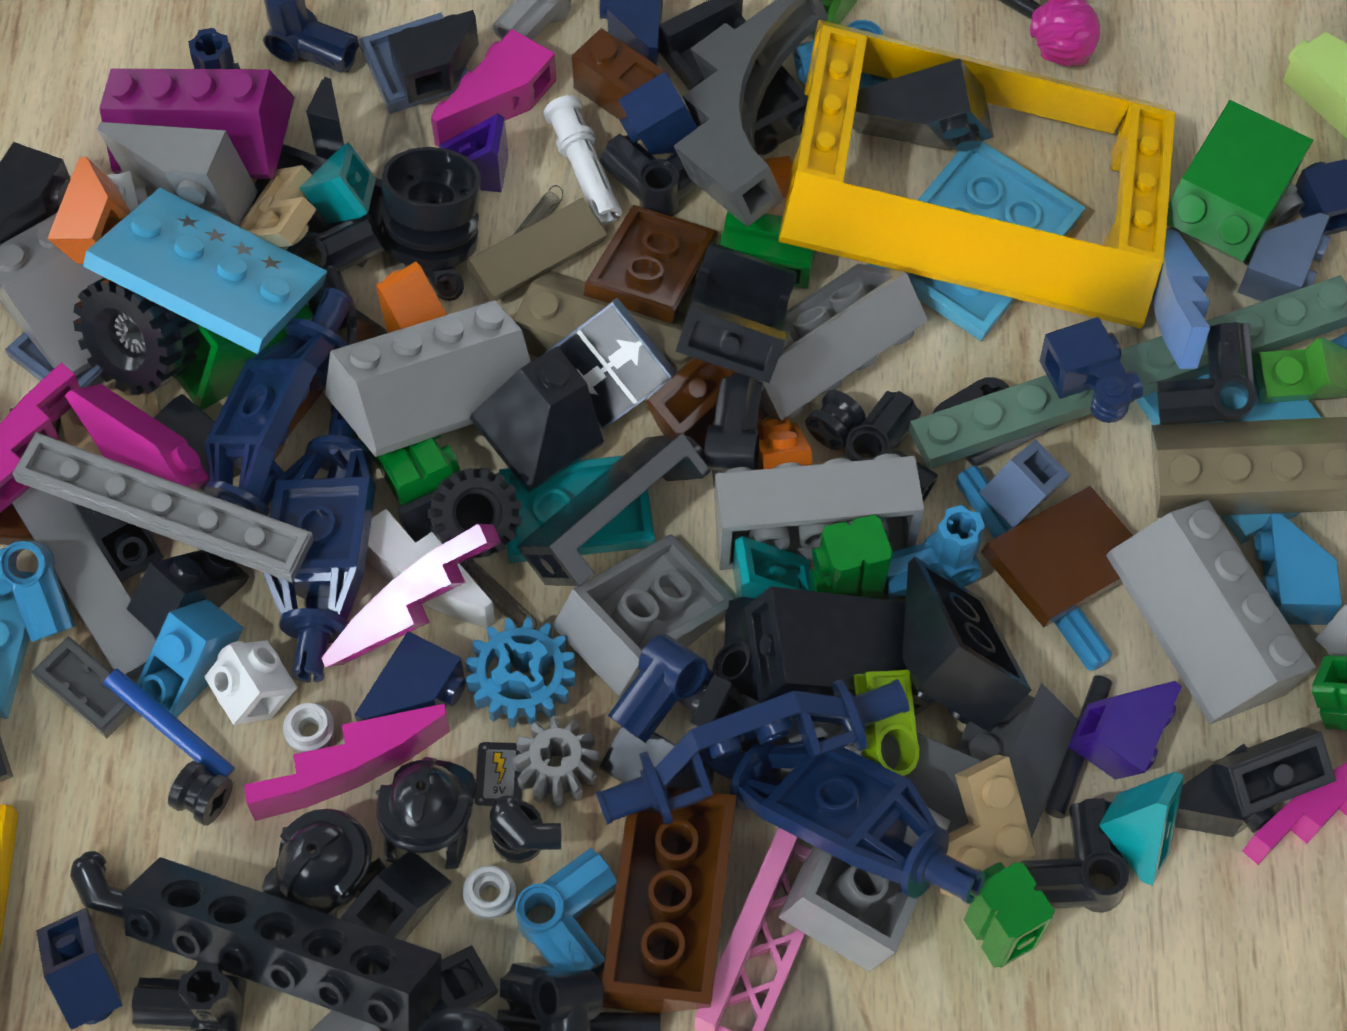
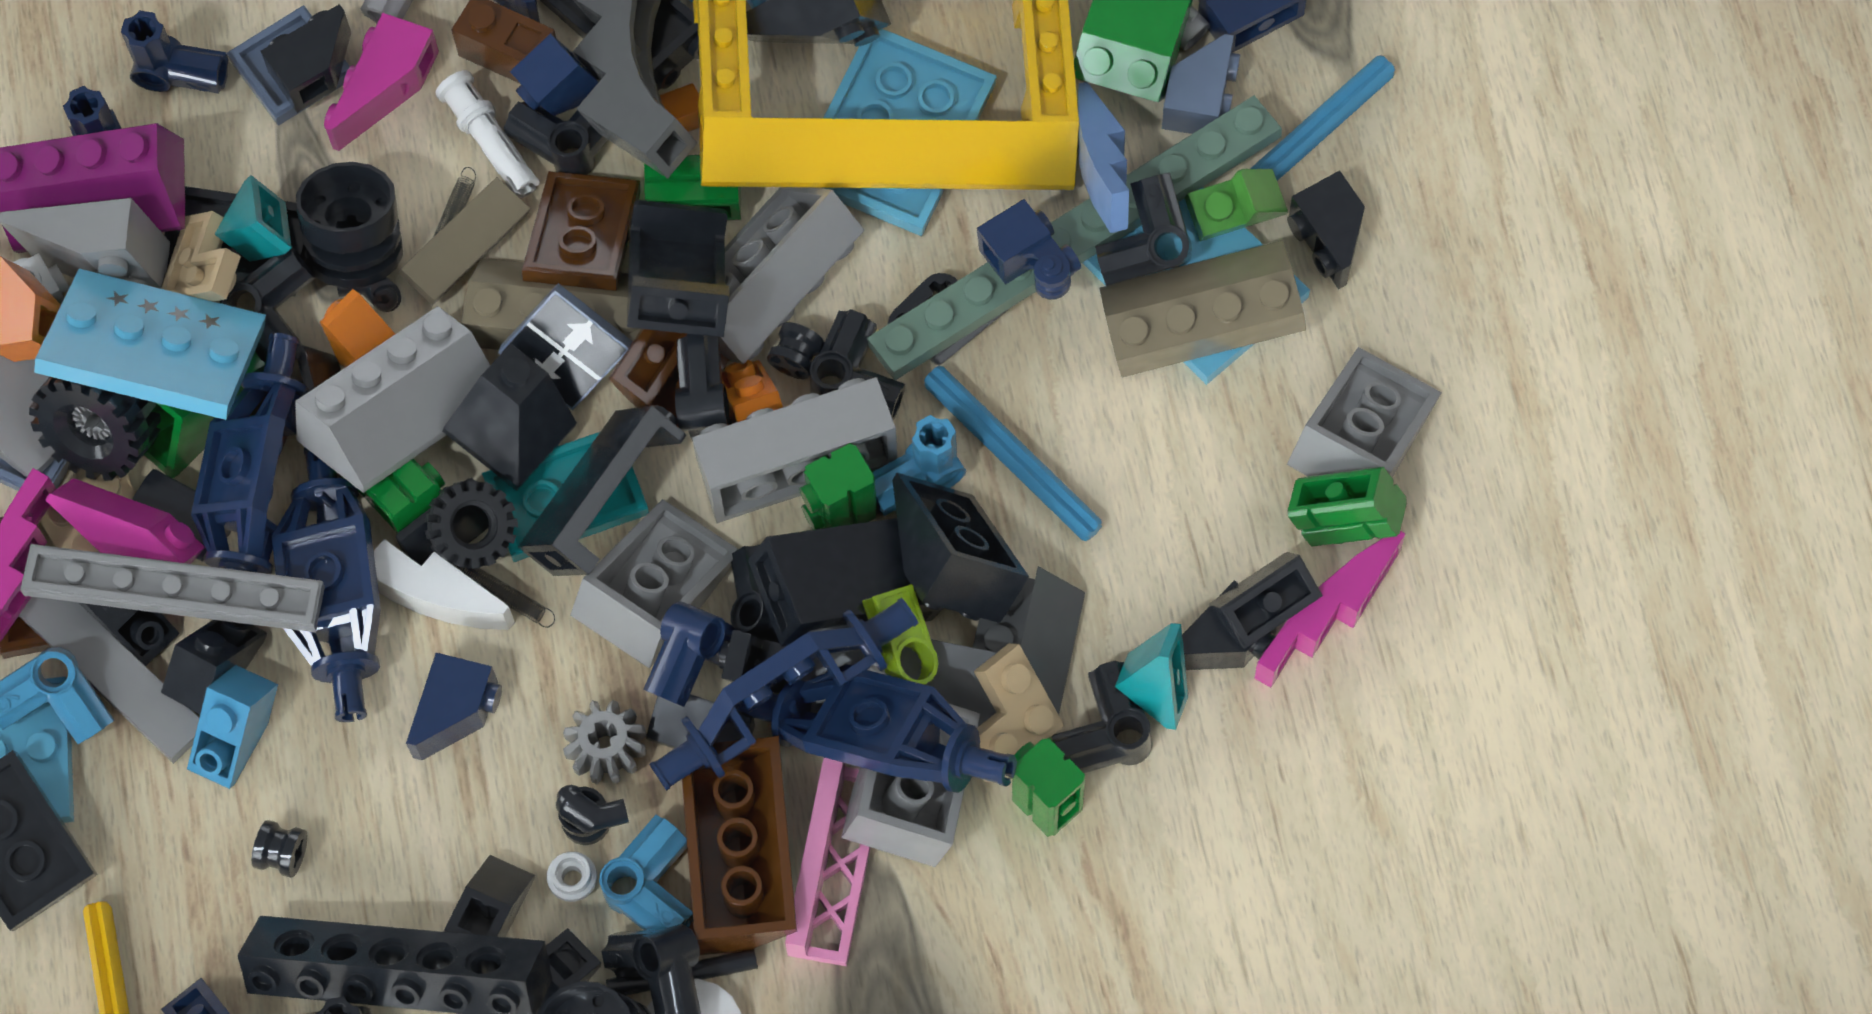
camera: 10 degrees left, 5 degrees up
dark grey plate [32,636,135,739] -> none
black arm [70,851,124,918] -> none
blue bar [104,668,235,778] -> none
white brick [204,640,297,725] -> none
dark pink slope [244,704,450,821] -> none
black helmet [262,809,386,918] -> none
white plate [283,703,335,753] -> none
black slope [306,77,345,160] -> none
slope [321,524,501,667] -> none
black helmet [376,757,476,870] -> none
dark purple slope [439,113,509,193] -> none
dark azure gear [465,617,576,728] -> none
sticker [475,742,522,806] -> none
teal slope [733,536,812,599] -> none
sand blue slope [979,439,1070,528] -> none
reddish brown tile [981,486,1133,628] -> none
black bar [1045,675,1113,819] -> none
dark purple slope [1068,681,1182,780] -> none
light grey slope [1106,500,1316,724] -> none
dark azure slope [1254,513,1342,625] -> none

